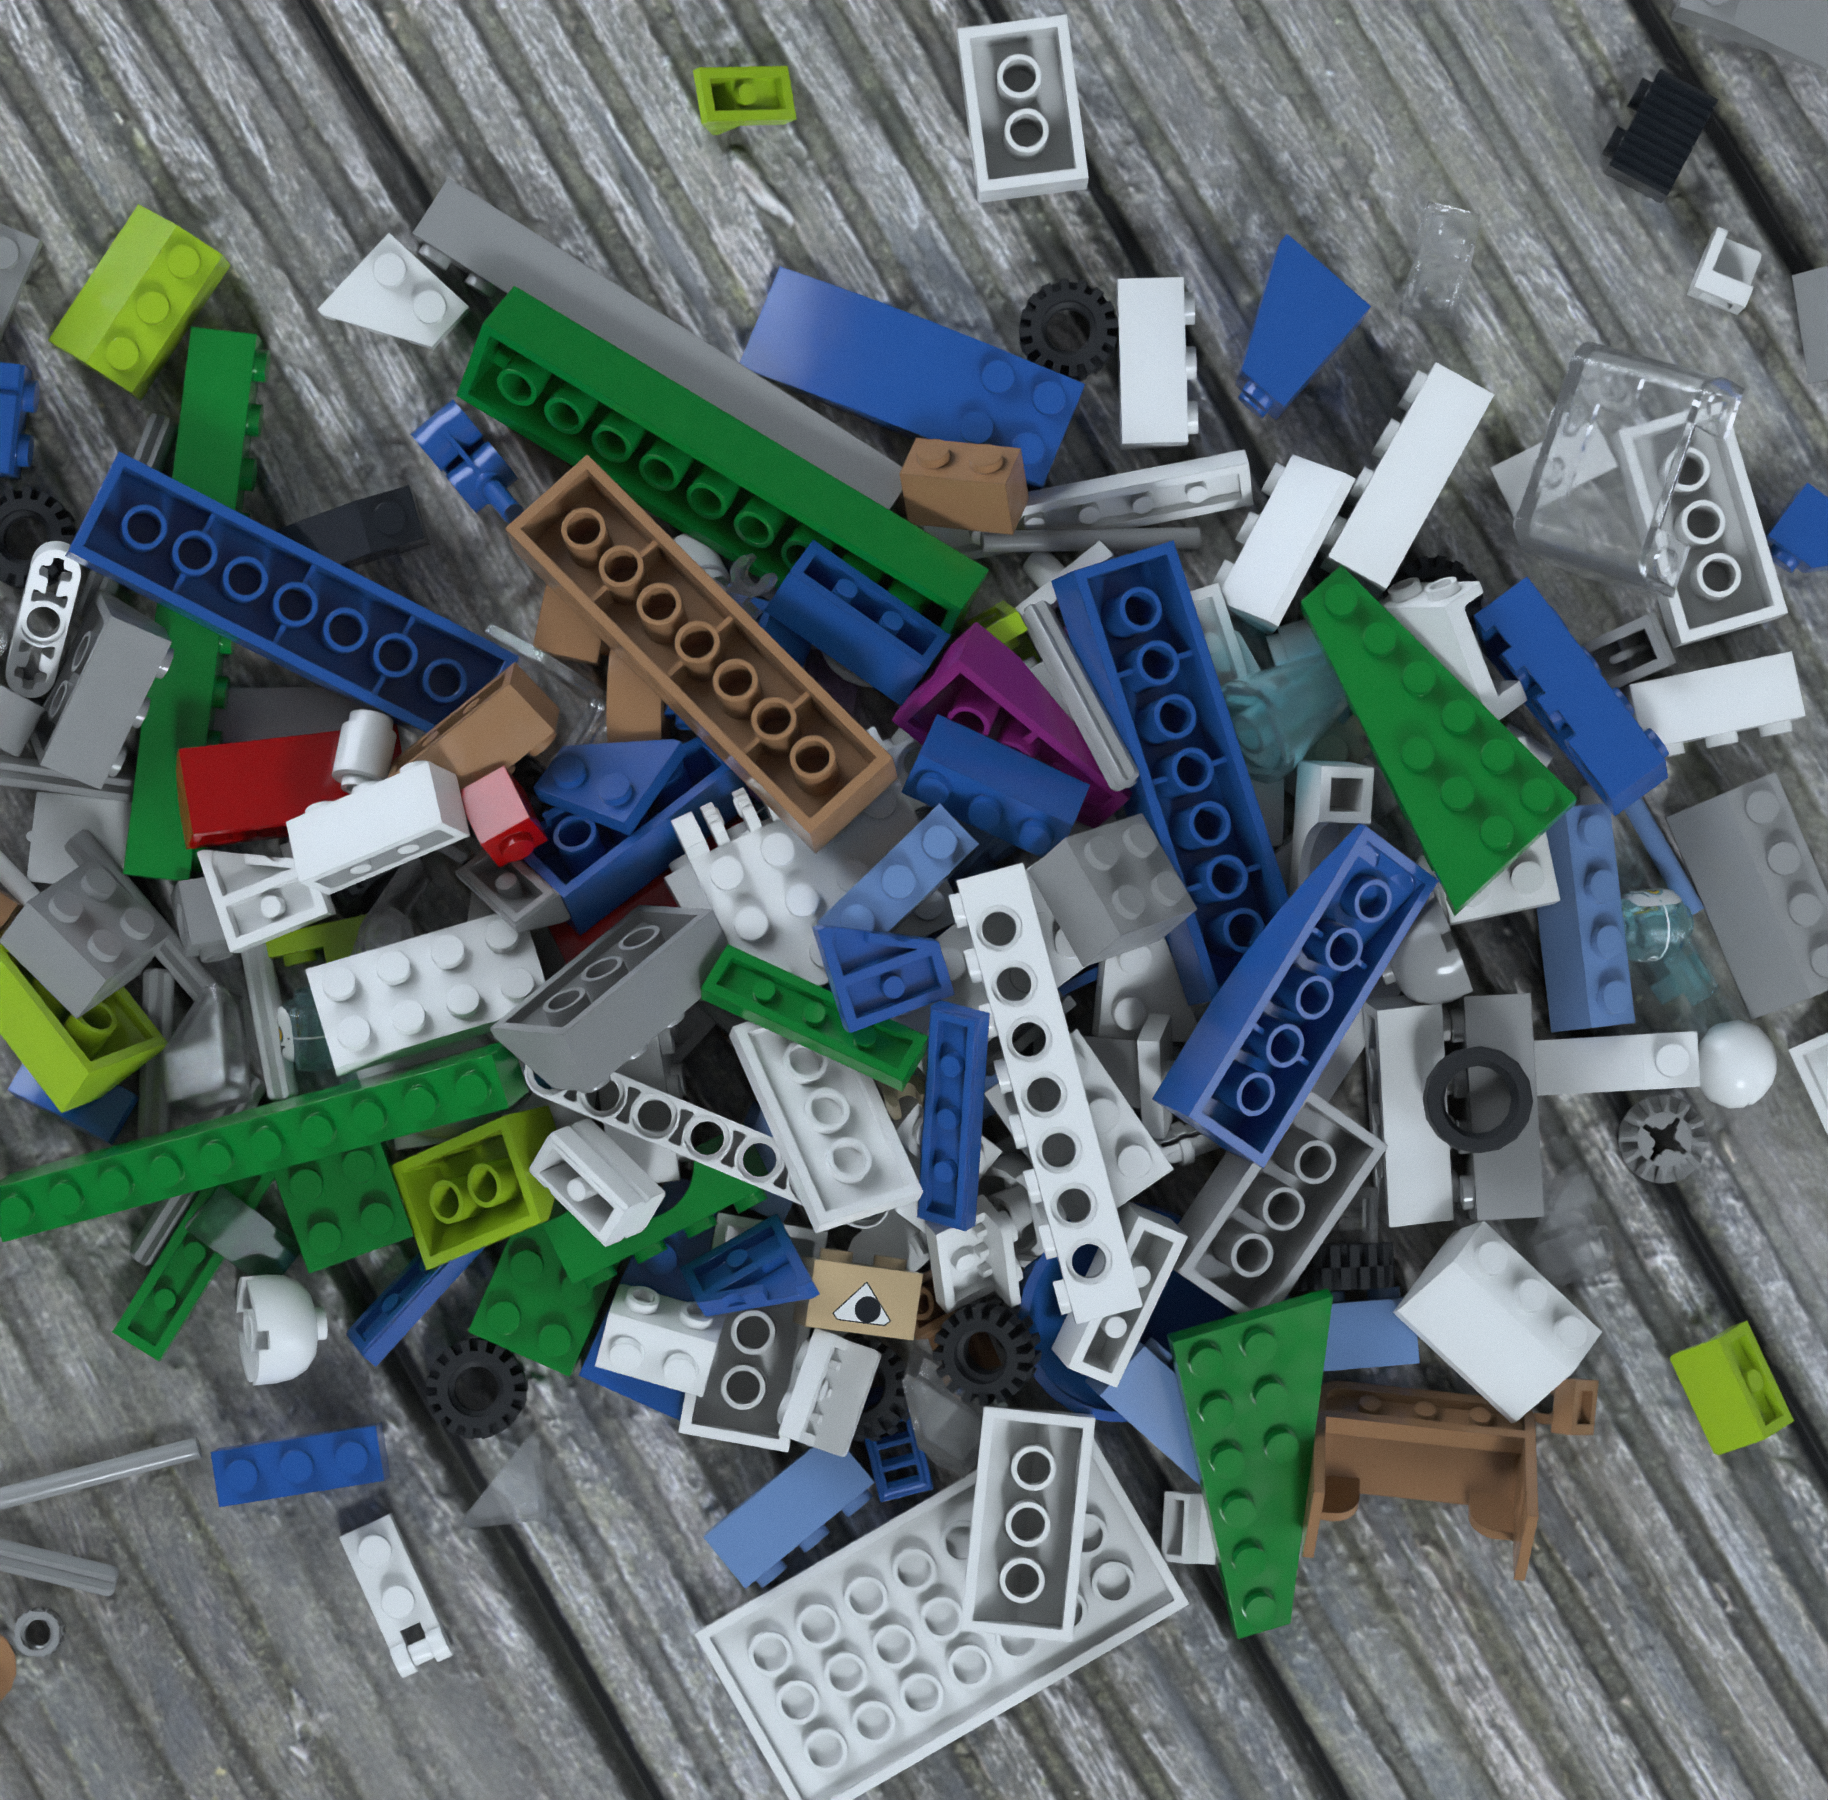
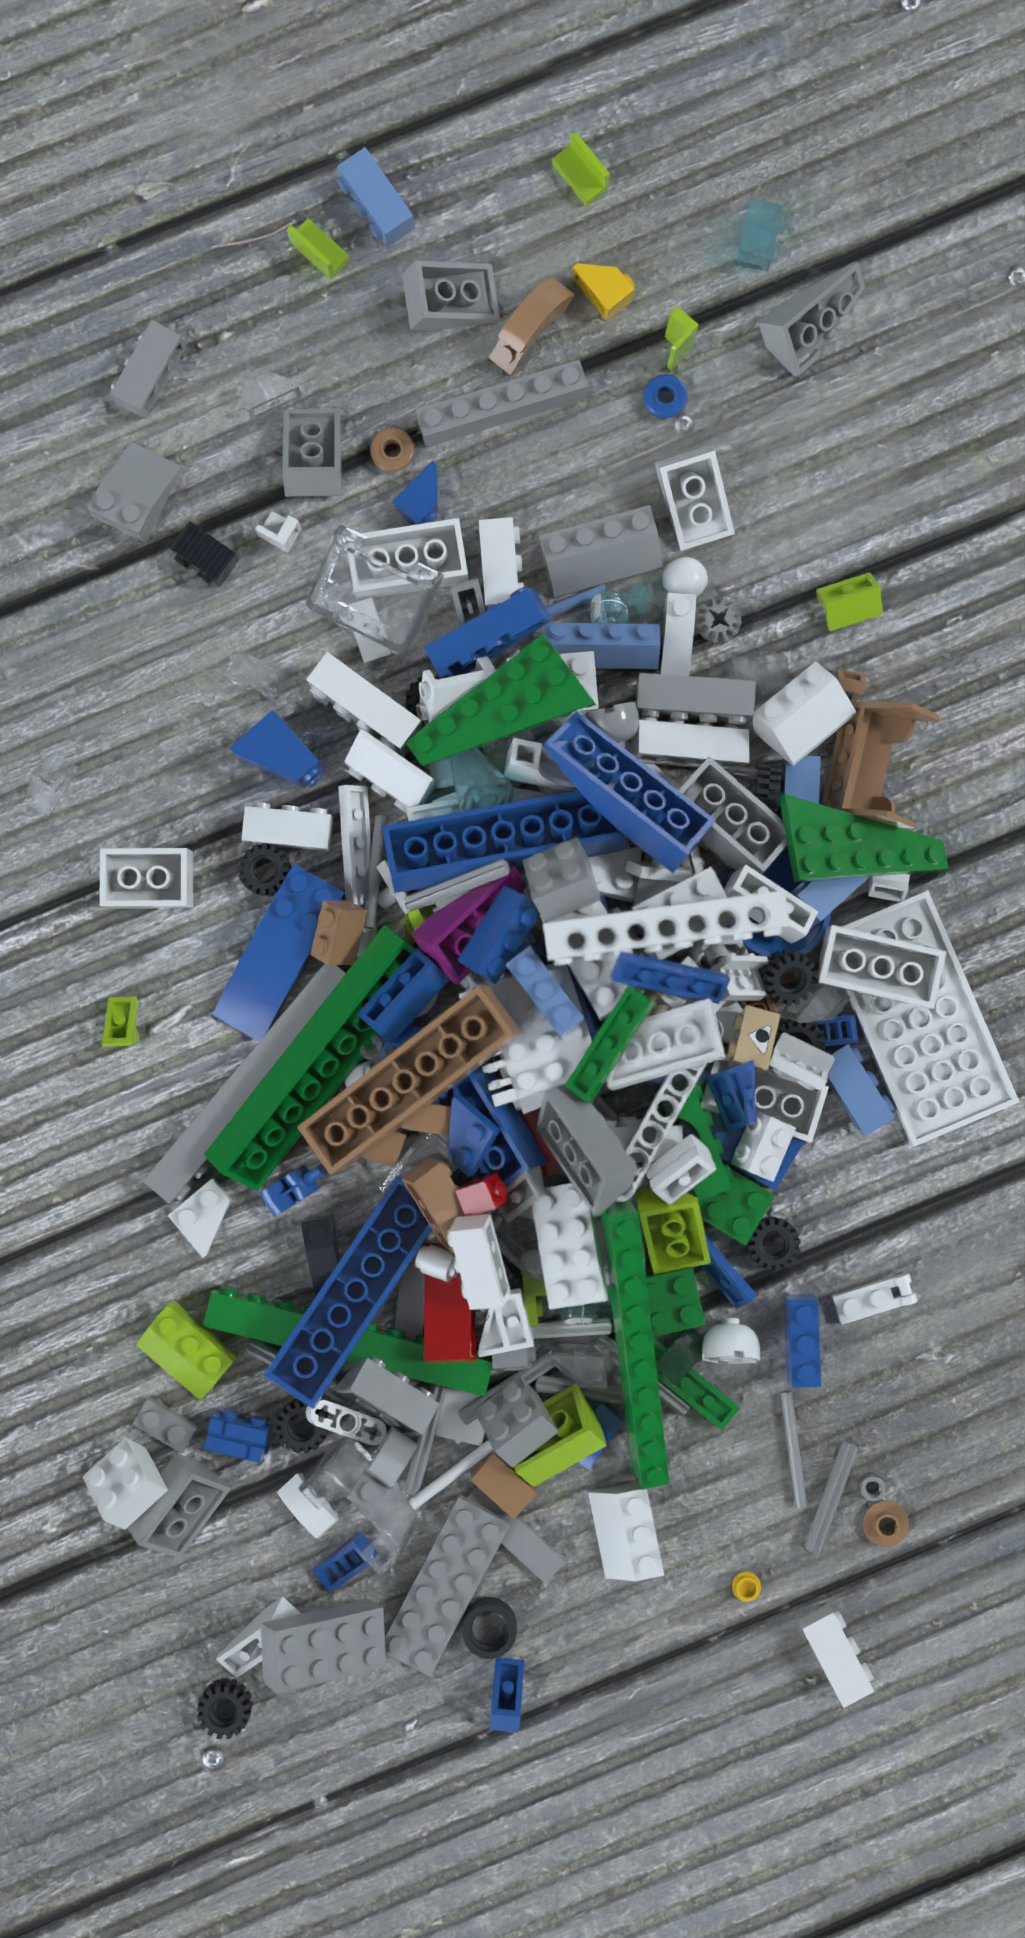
camera: 75 degrees left, 0 degrees up
clear slope [461,1431,551,1528] -> none
blue wing [812,924,955,1033] -> none
black tyre [1422,1046,1533,1153] -> none

